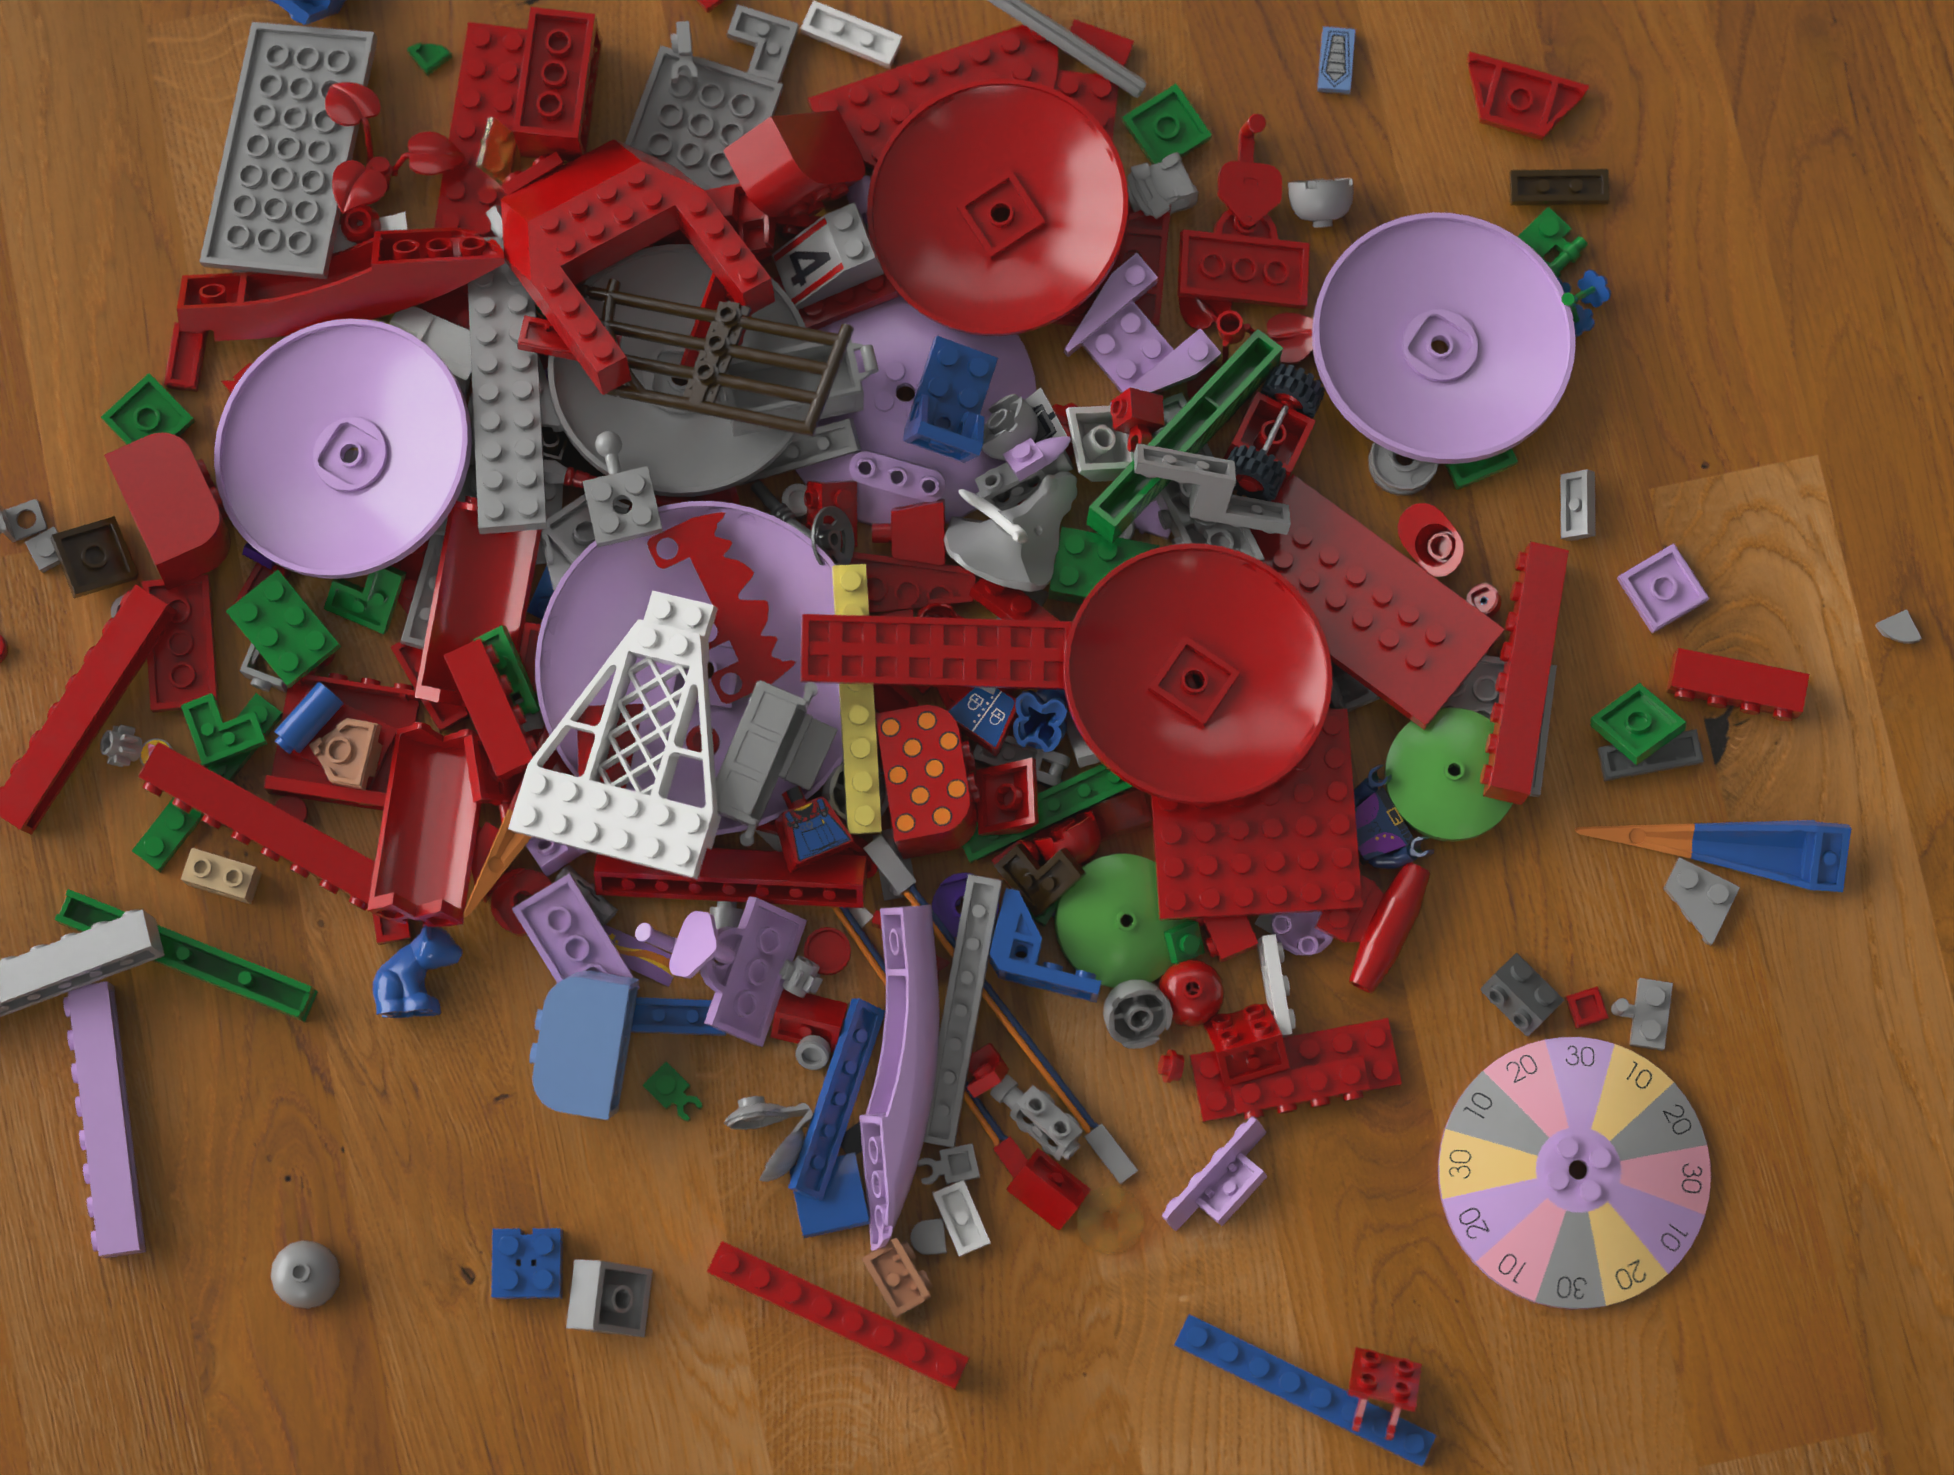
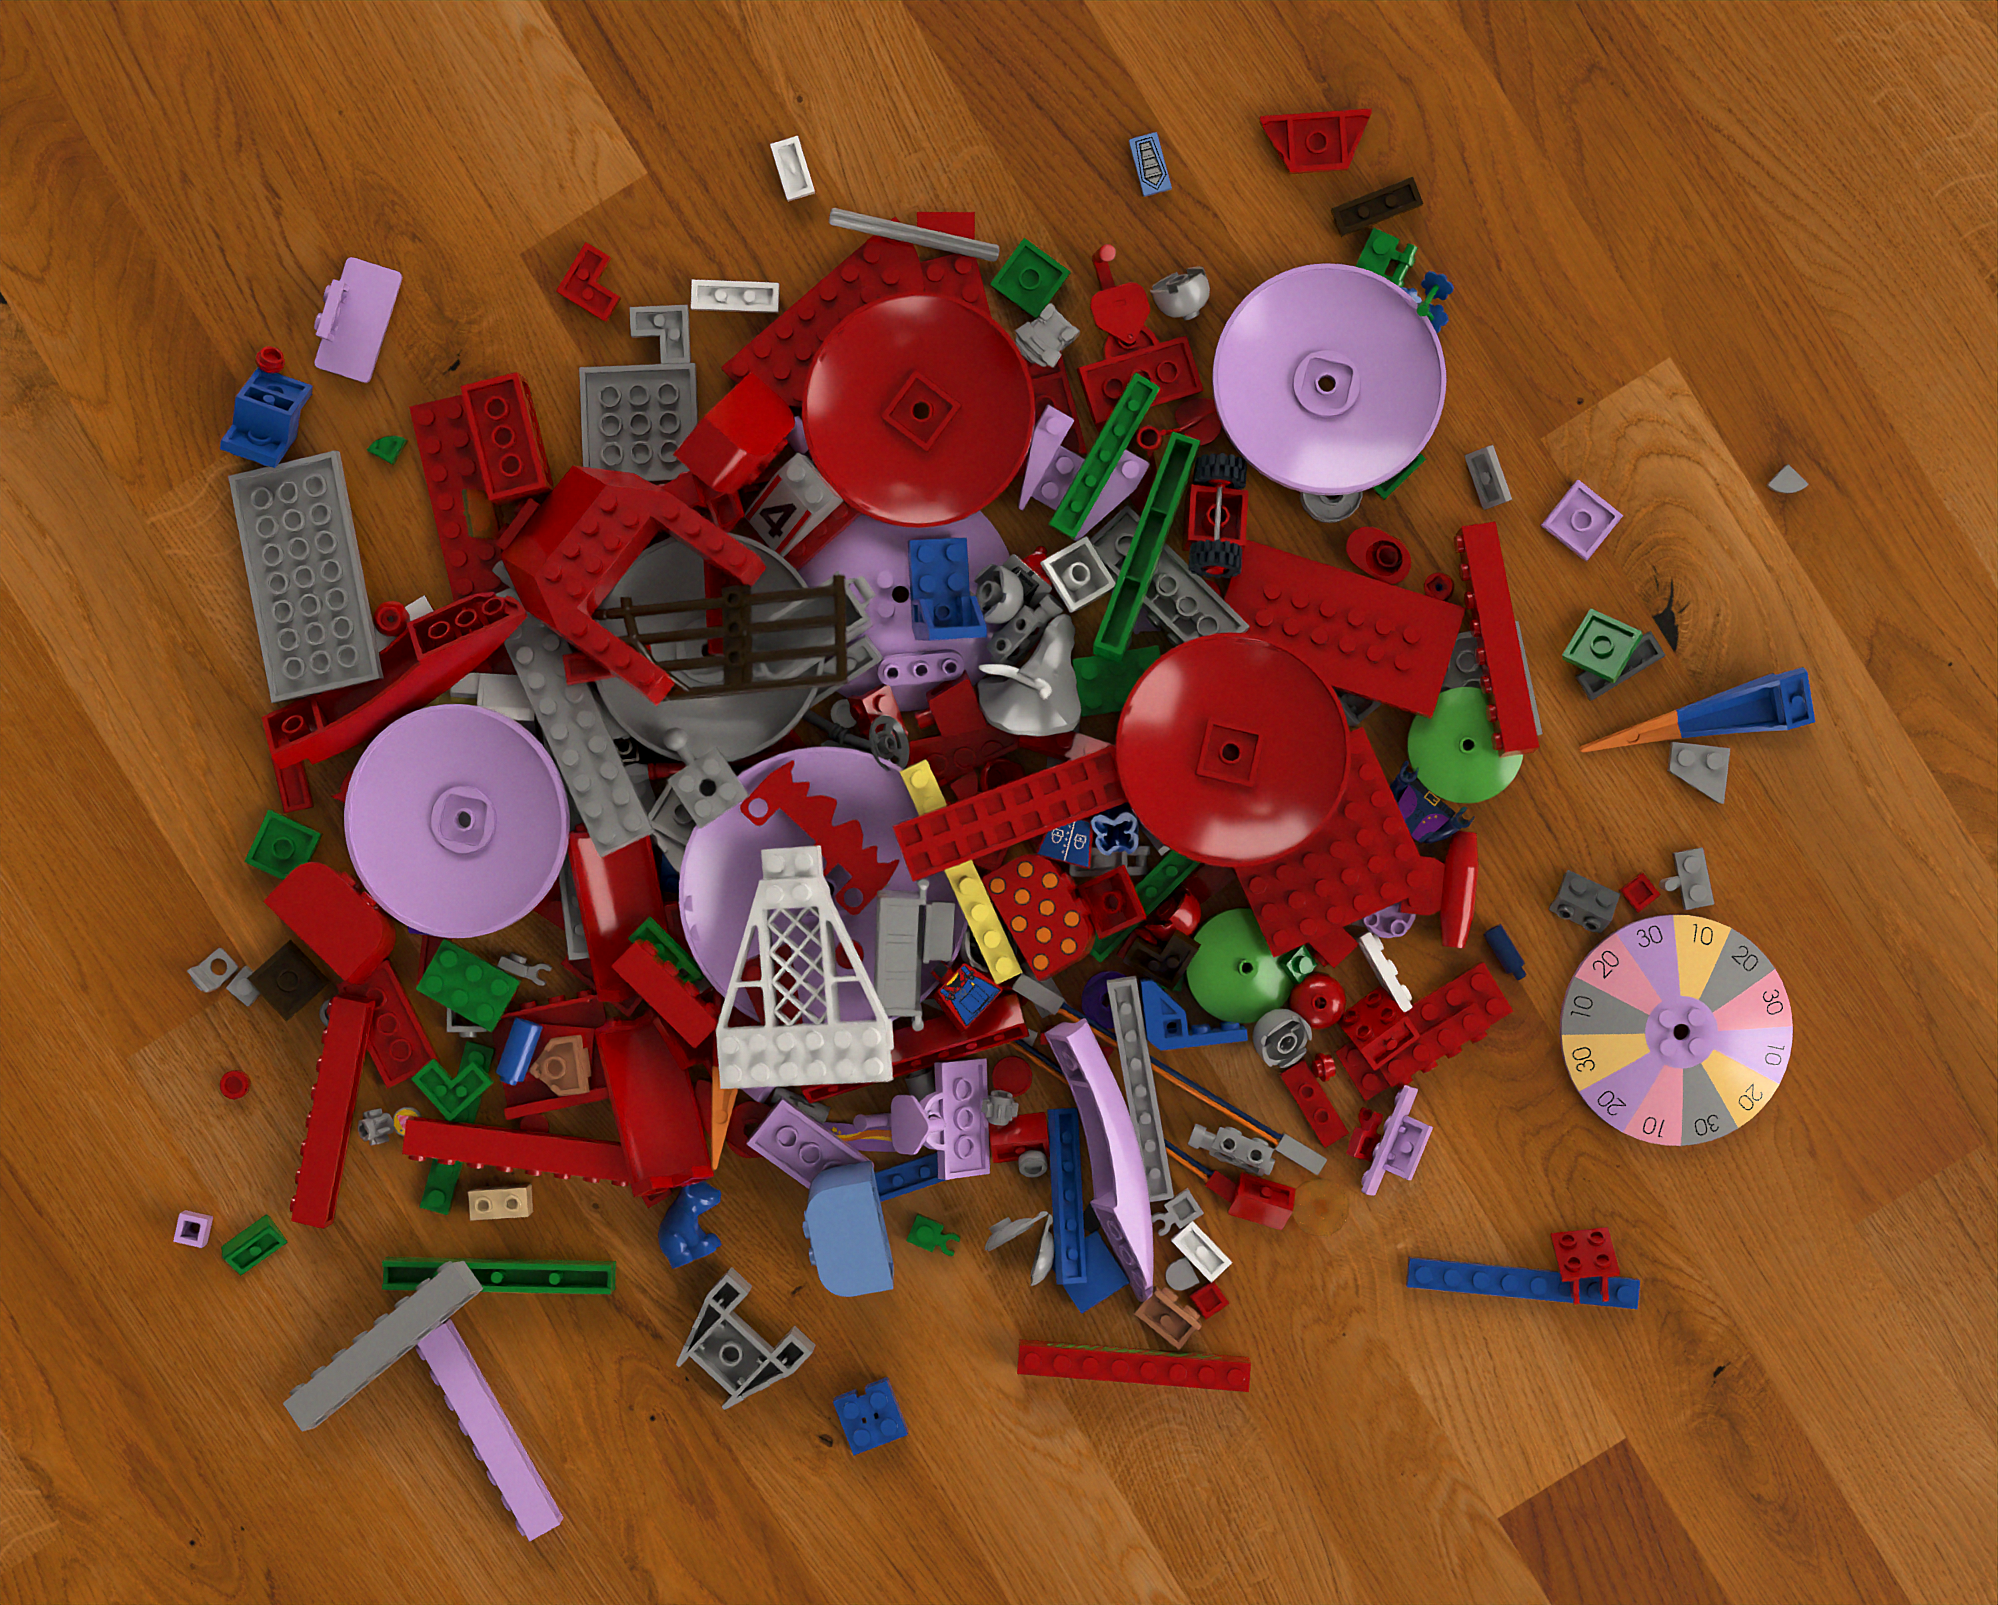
camera: 20 degrees left, 10 degrees up
light grey cylinder [271,1240,340,1309] -> none
green plate [324,566,407,635] -> none
red plant [325,82,465,214] -> none
light grey slope [566,1260,653,1337] -> none
light grey plate [671,21,698,83] -> none
red bracket [967,1043,1009,1098] -> none
lavender plate [1003,436,1071,481] -> none
red brick [1110,387,1165,453] -> none
light grey bracket [1134,443,1291,535] -> none
red brick [1666,648,1810,722] -> none
none -> light grey plate [497,952,552,986]
none -> light grey wedge [676,1267,816,1410]
none -> green plate [1048,373,1161,540]
none -> red tile [1189,1281,1230,1320]
none -> red plate [1279,1059,1349,1148]
none -> red plate [1346,1107,1383,1162]
none -> dark blue cylinder [1483,924,1527,981]

